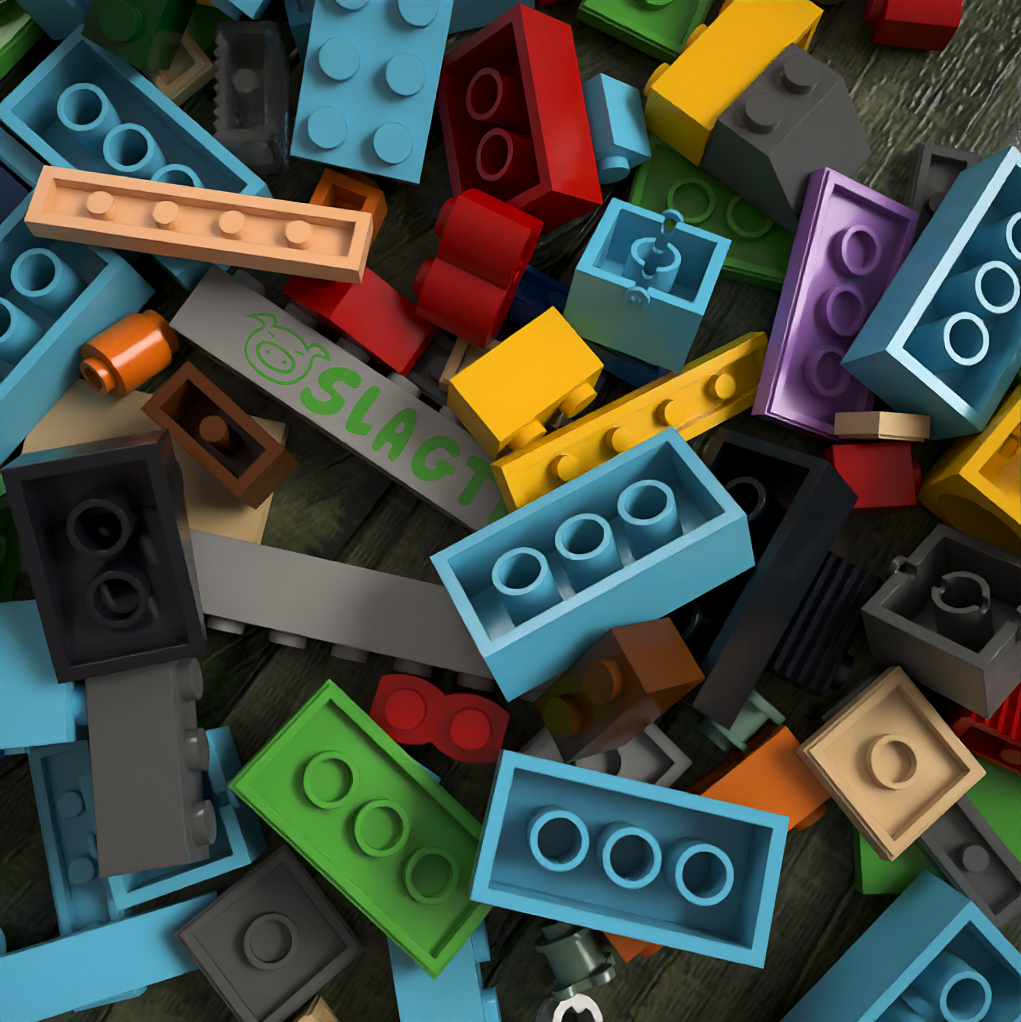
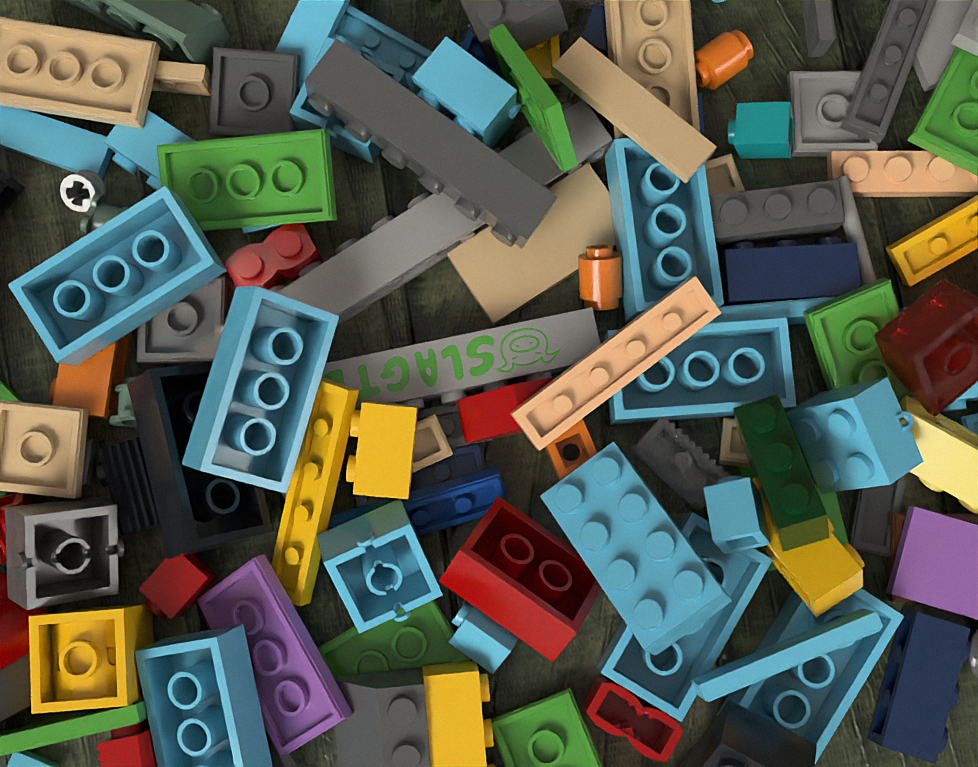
camera: 140 degrees right, 0 degrees up
black slope [0,428,209,684] -> none
reddish brown brick [141,360,300,510] -> none
red brick [413,188,544,349] -> none
reddish brown brick [534,617,705,763] -> none
tan tile [834,411,931,442] -> none

